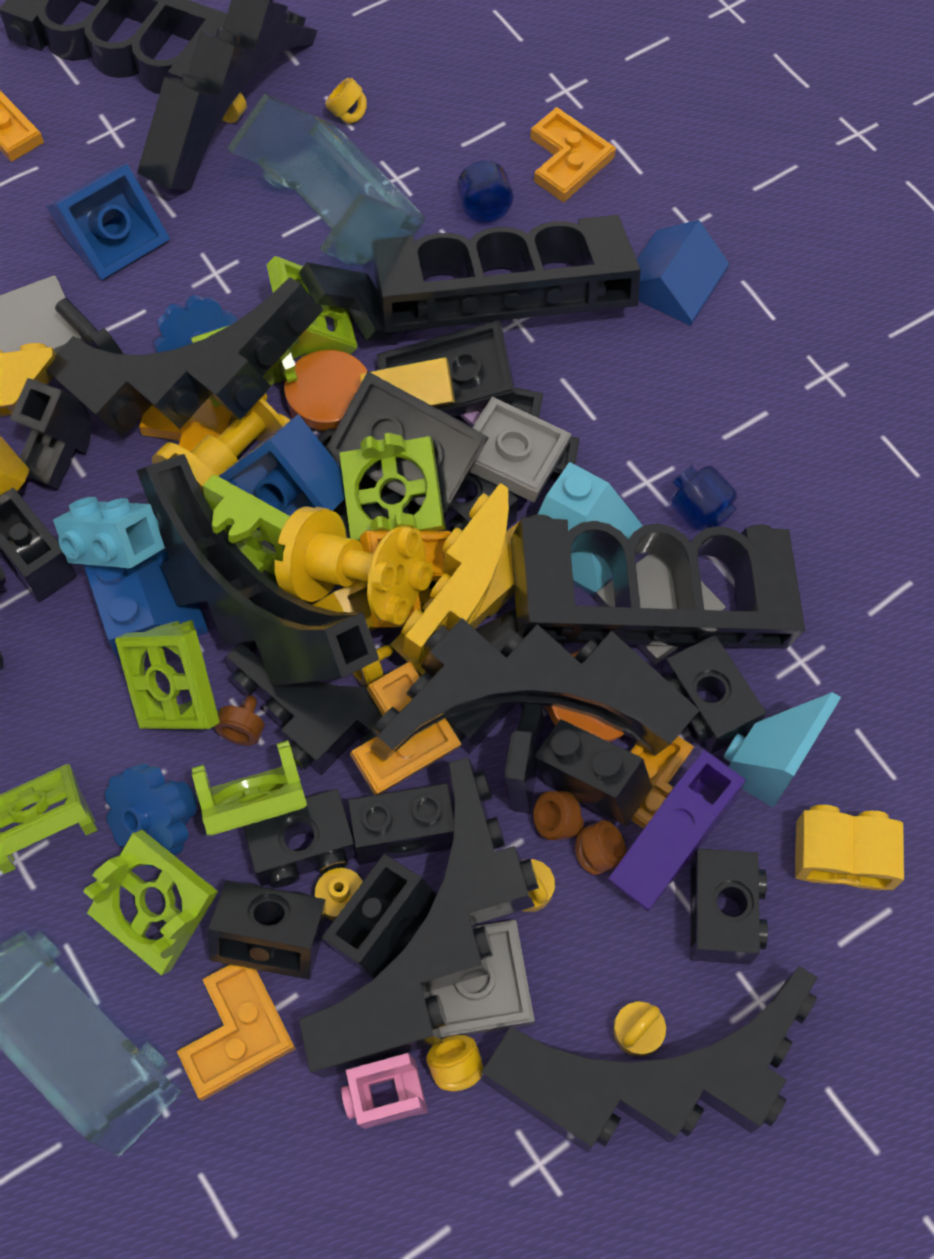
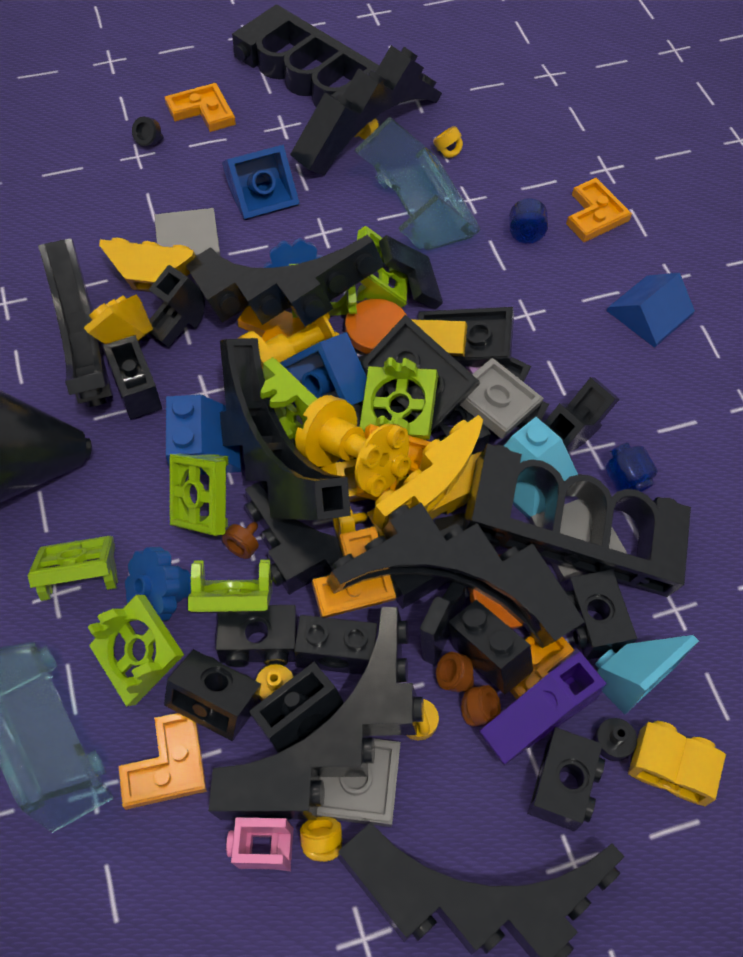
camera: 15 degrees right, 5 degrees down
medium azure brick [53,497,165,568] -> none
black bar [55,298,123,354] -> none
black fence [372,215,641,333] -> none
yellow tile [613,1001,666,1057] -> none
none -> black brick [544,377,620,451]
none -> black tile [594,718,637,761]

